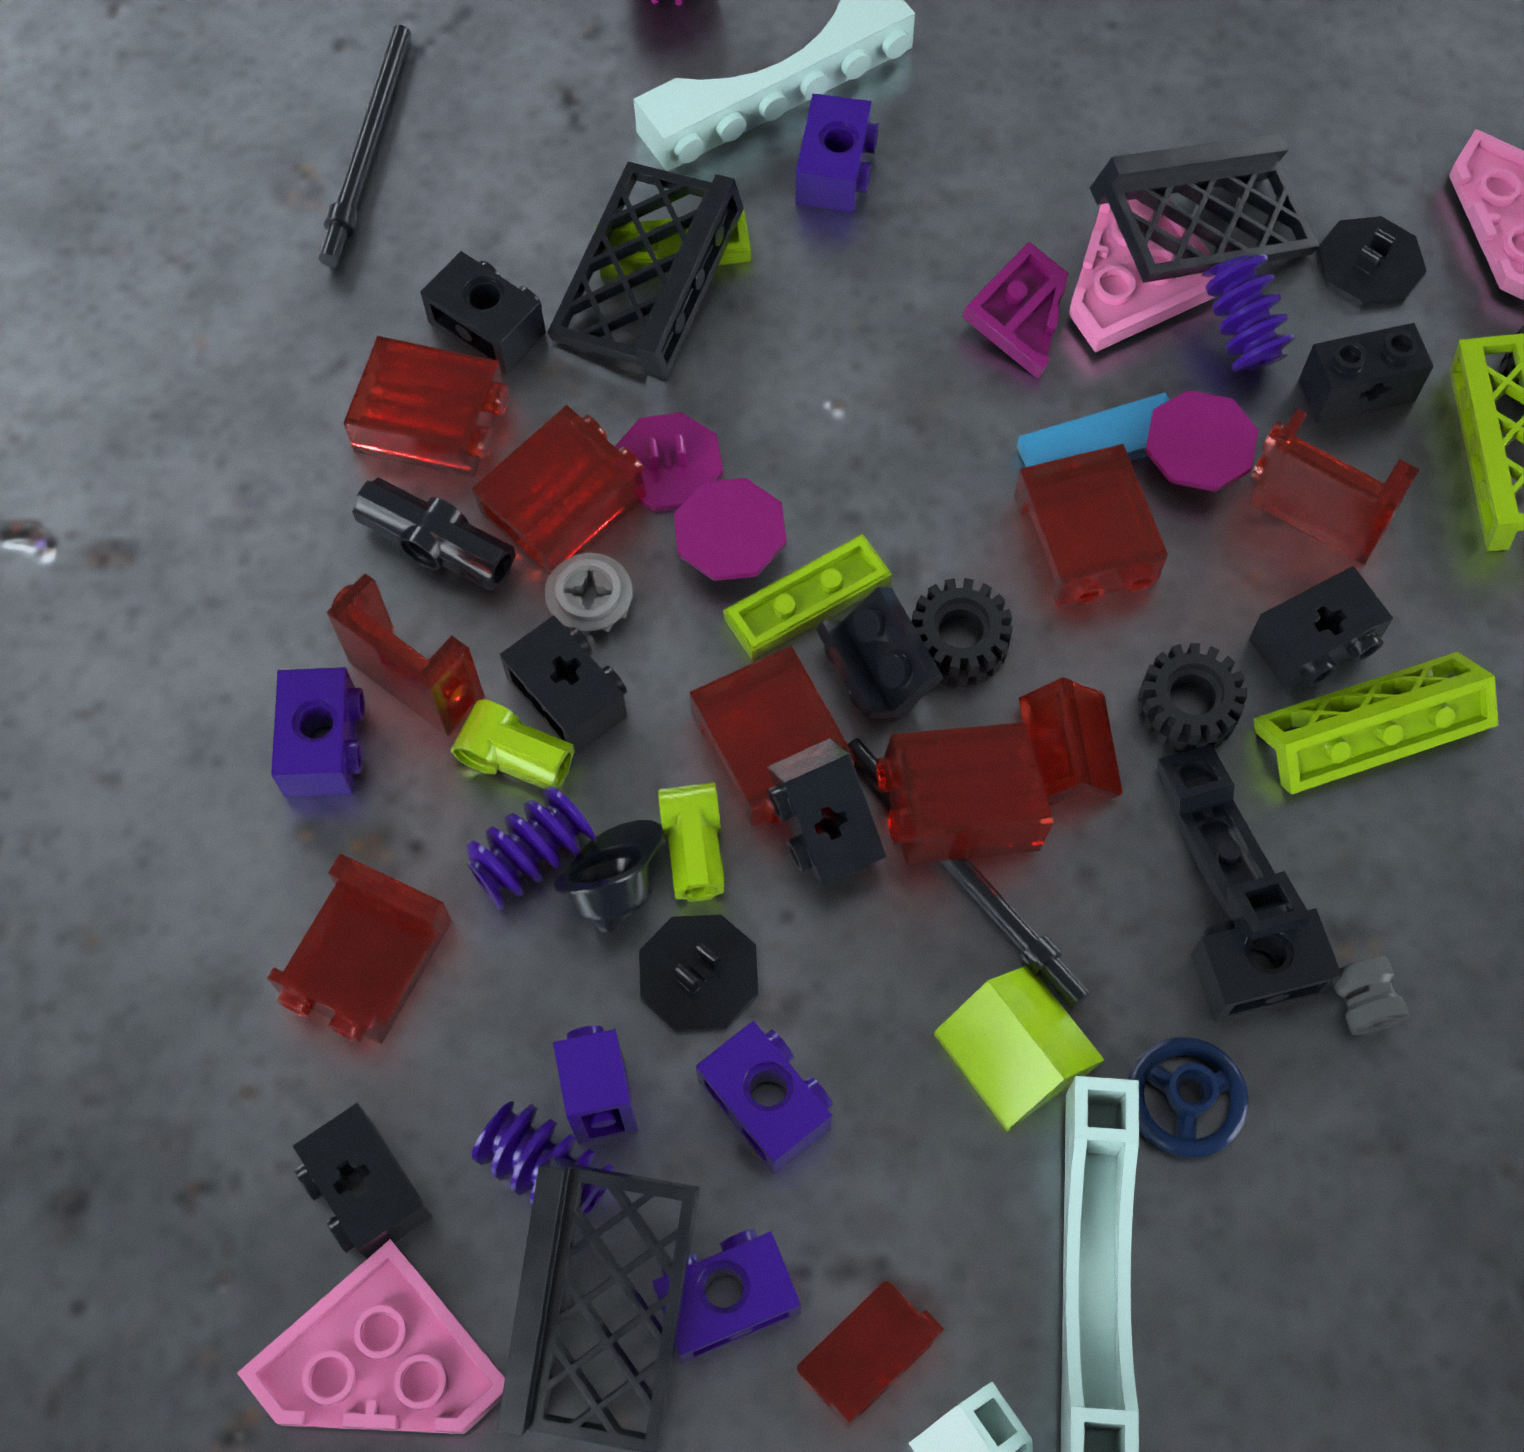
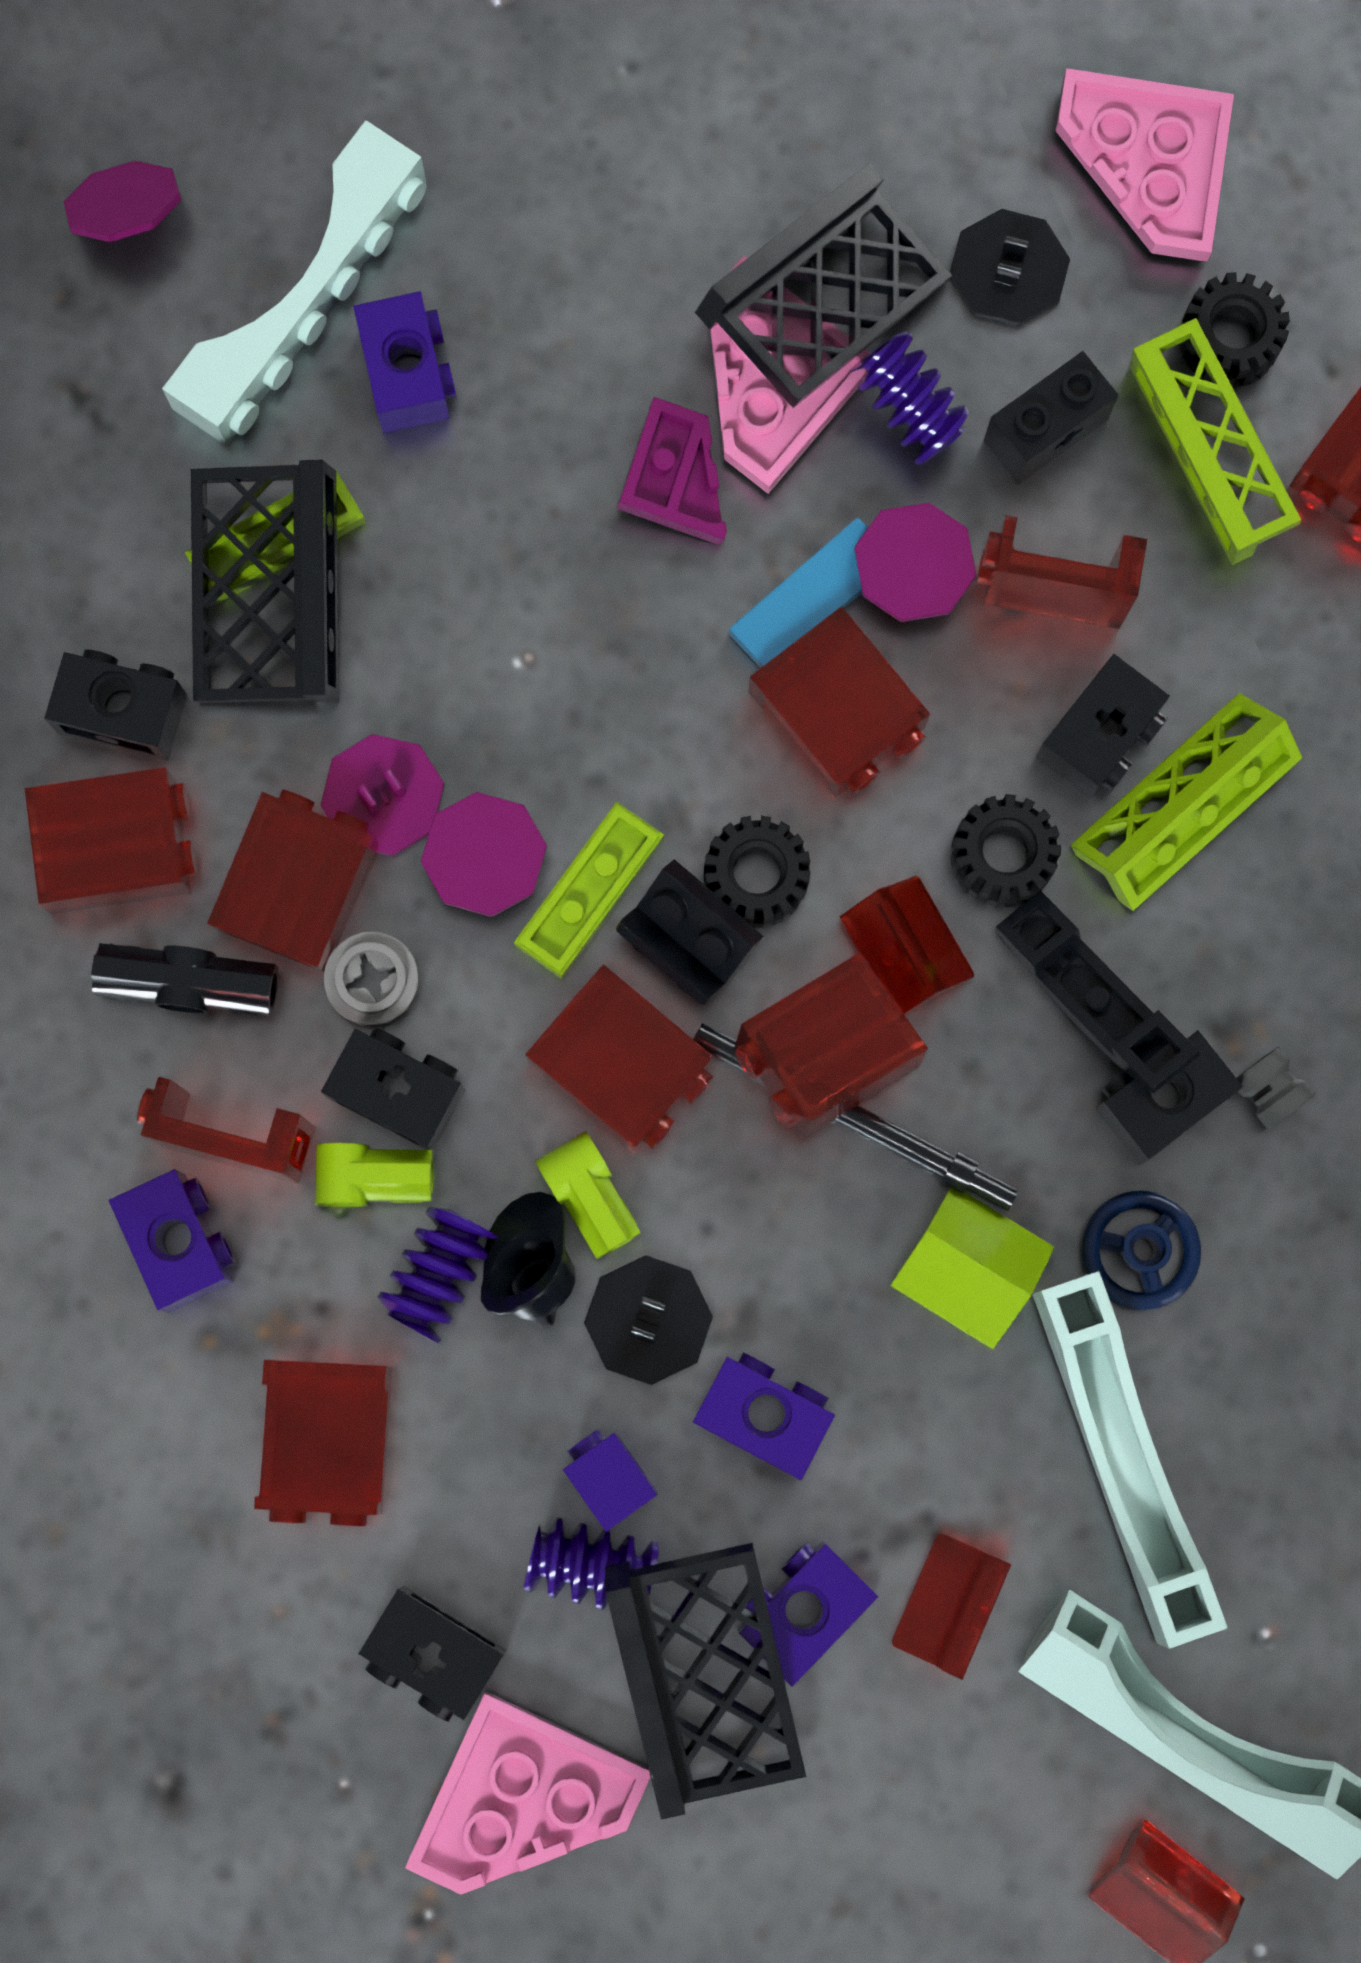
camera: 25 degrees left, 15 degrees up
black brick [767,738,887,886] -> none

